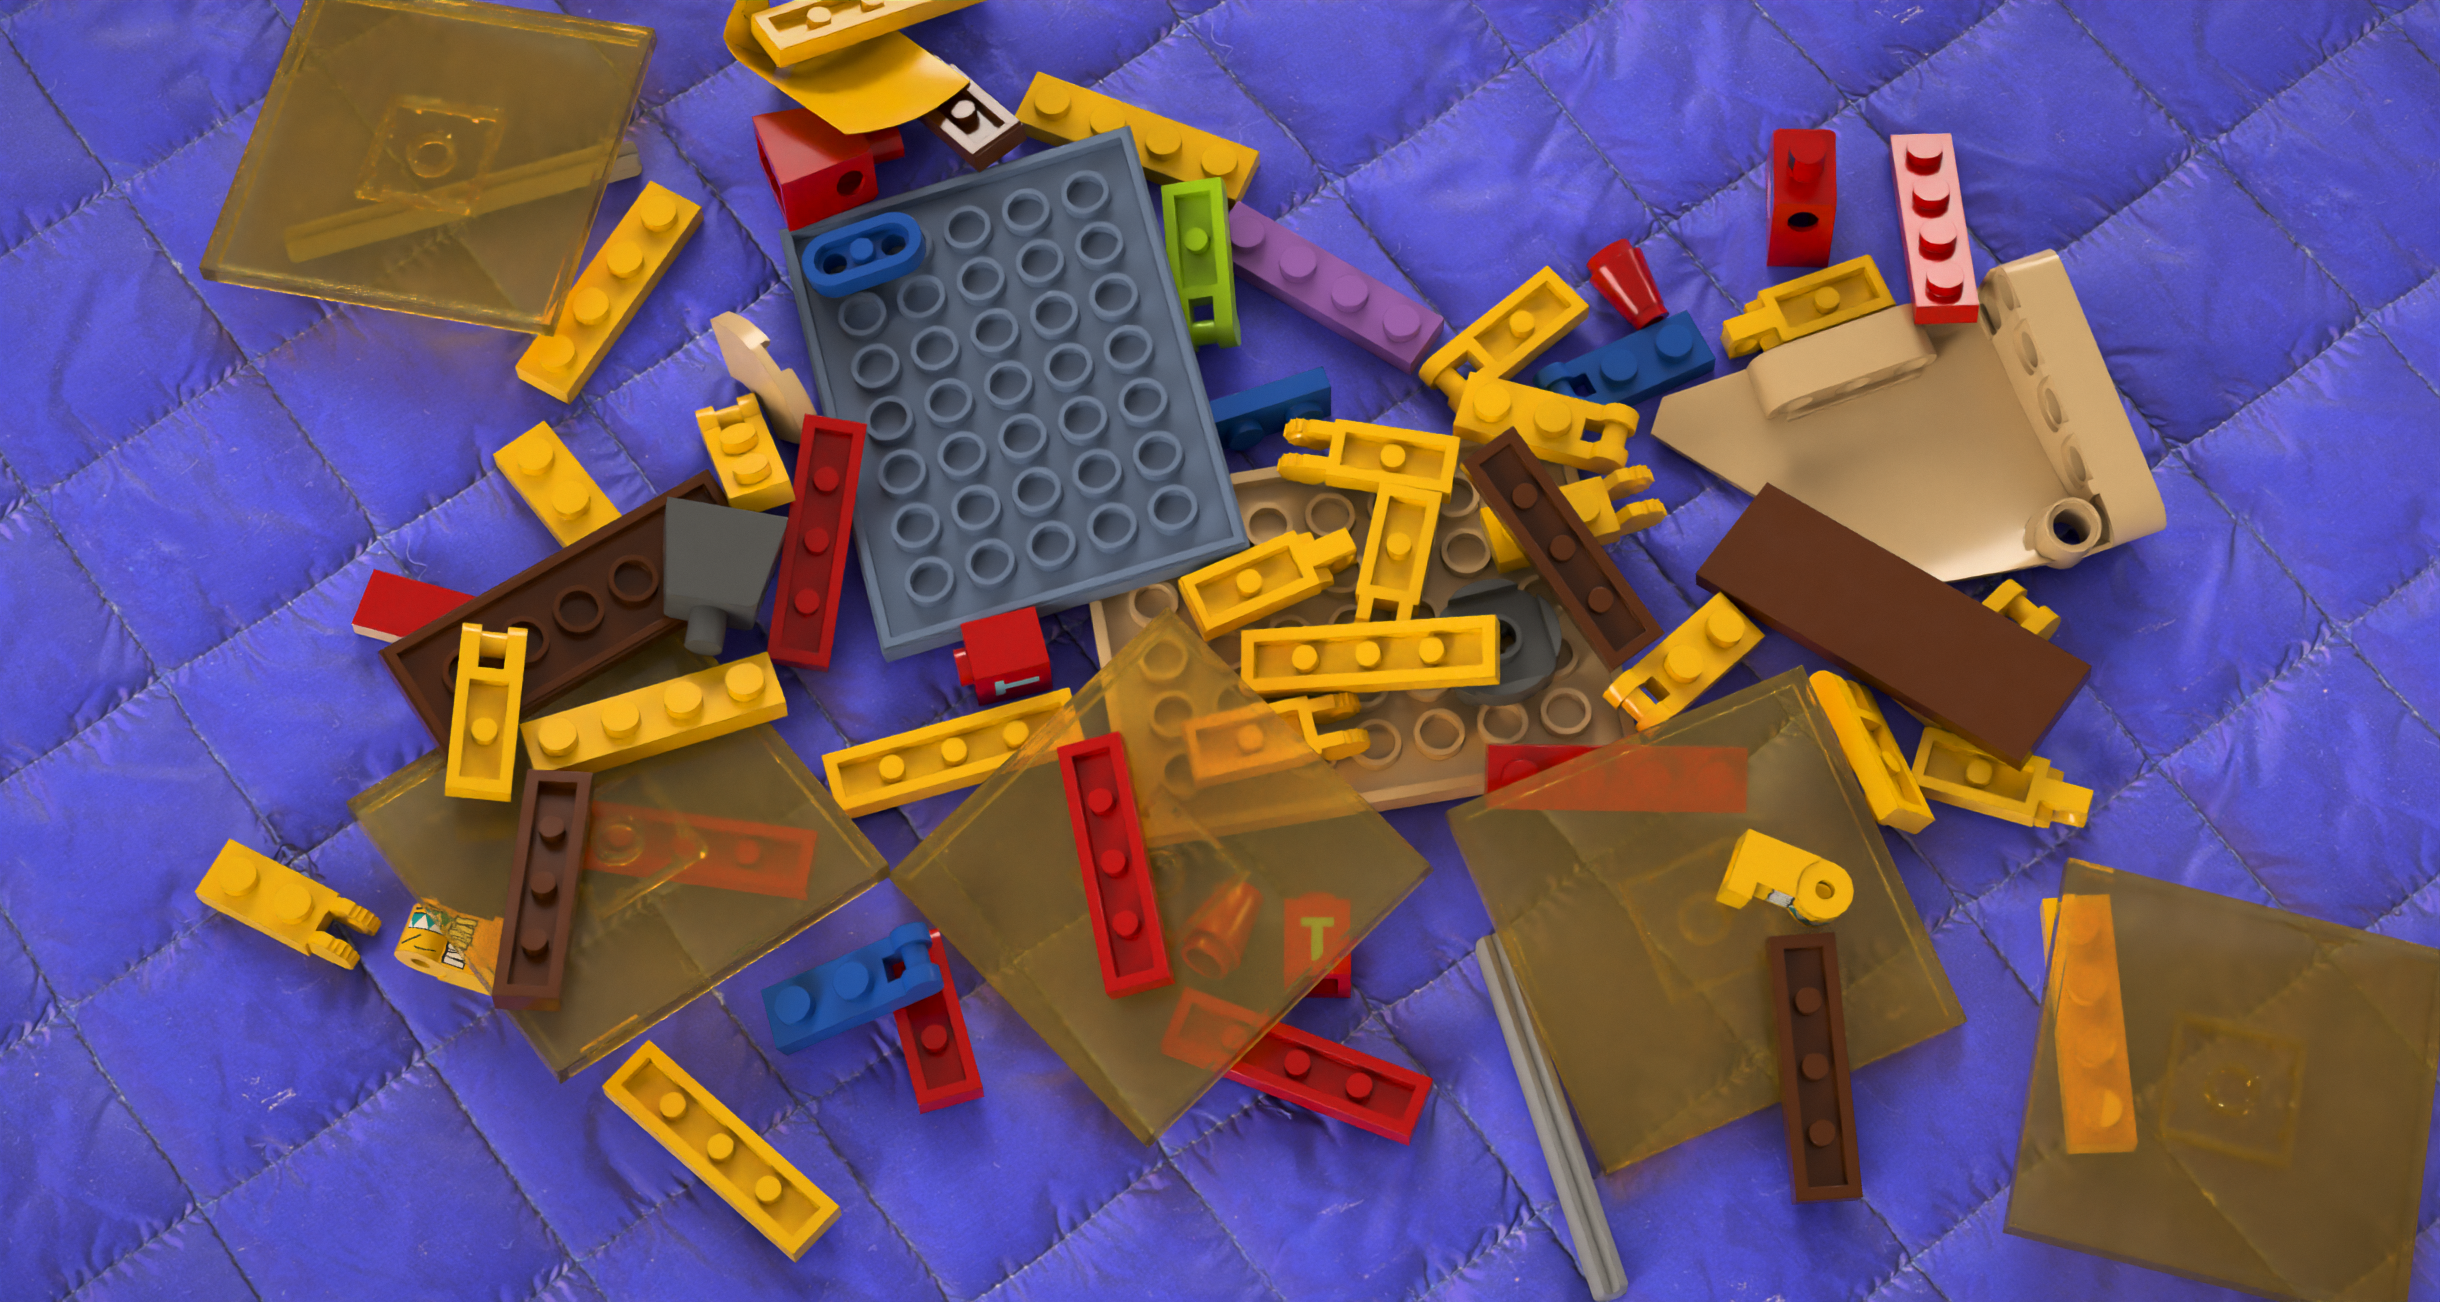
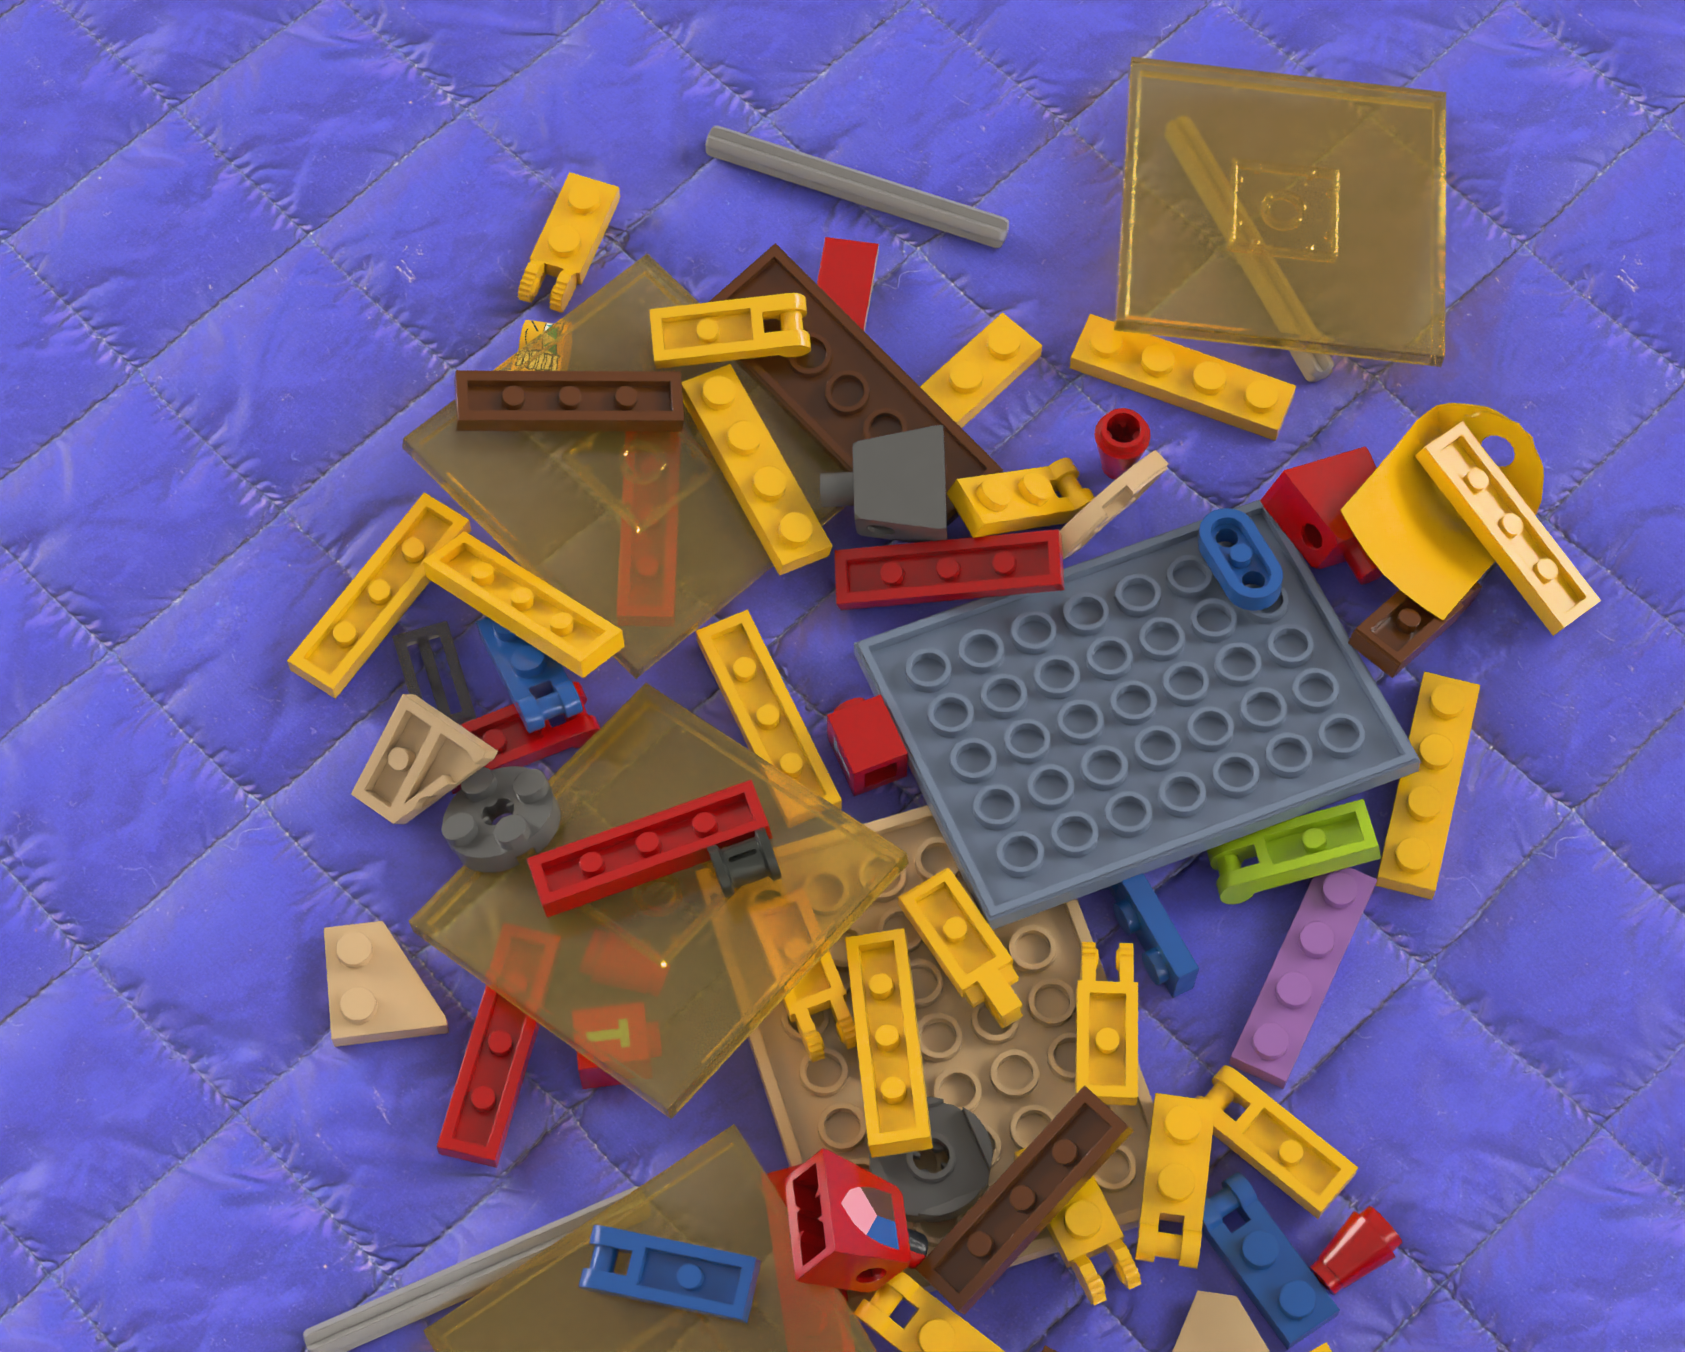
camera: 80 degrees right, 0 degrees up
yellow hinge [1354,482,1442,623] -> none
none -> tan wing [324,921,449,1047]
none -> tan wing [351,694,498,824]
none -> clear smoke tile [392,621,476,725]
none -> yellow plate [423,531,625,678]
none -> dark grey plate [441,766,561,872]
none -> blue plate [578,1225,762,1324]
none -> light grey axle [705,125,1009,248]
none -> pearl dark grey bush [707,827,782,898]
none -> red torso [784,1148,928,1293]
none -> red cone [1094,408,1151,480]

